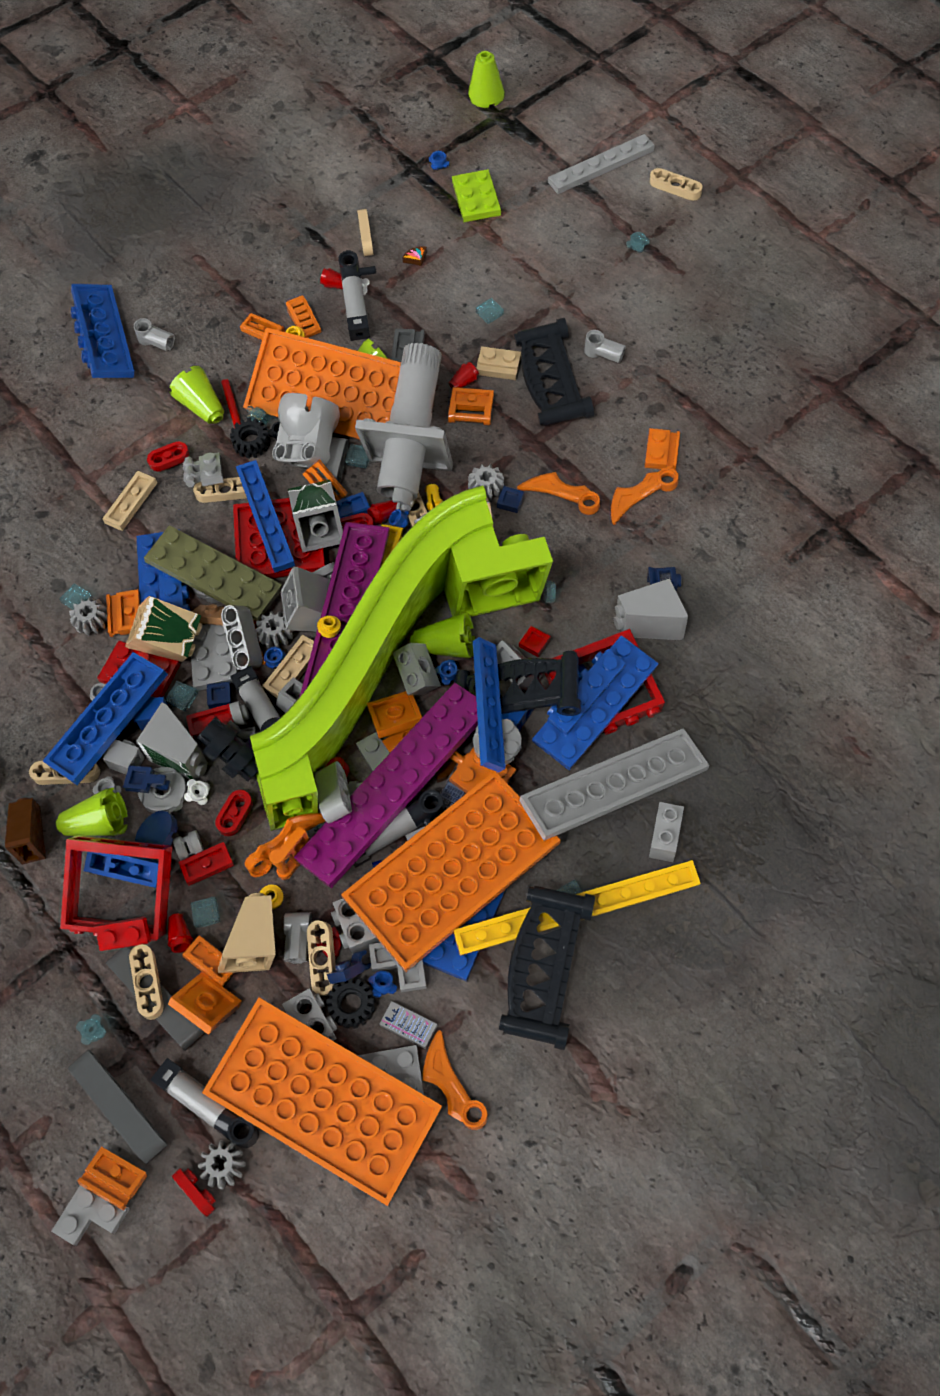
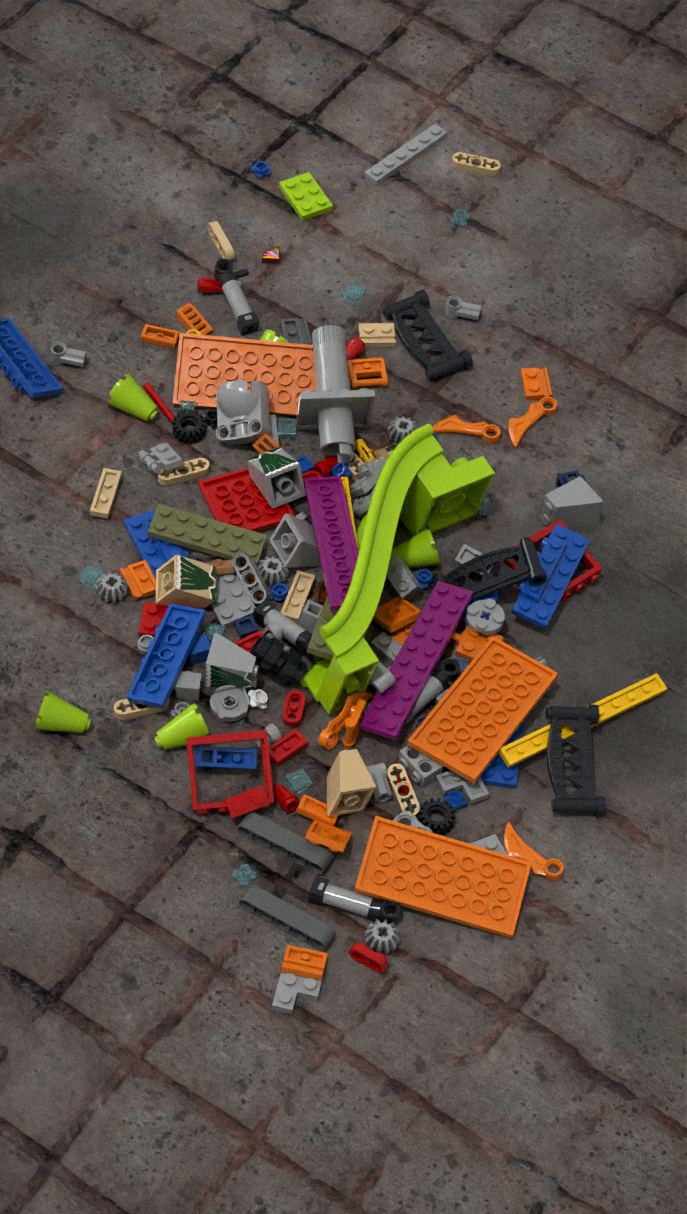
camera: 25 degrees left, 10 degrees down
reddish brown slope [5,798,46,865] -> none
dark blue plate [123,765,170,793] -> none
tan beam [129,944,164,1020] -> none
dark blue tile [135,810,178,845] -> none
red plate [147,442,189,471] -> none
blue plate [236,460,295,573] -> none
yellow plate [317,616,341,638] -> none
dark blue plate [327,950,371,984] -> none
light grey tile [379,1001,438,1049] -> none
lime cone [468,51,505,108] -> none
blue plate [473,637,505,772] -> none
red plate [519,626,550,657] -> none
light grey plate [519,728,710,841] -> none
light grey brick [649,802,684,862] -> none

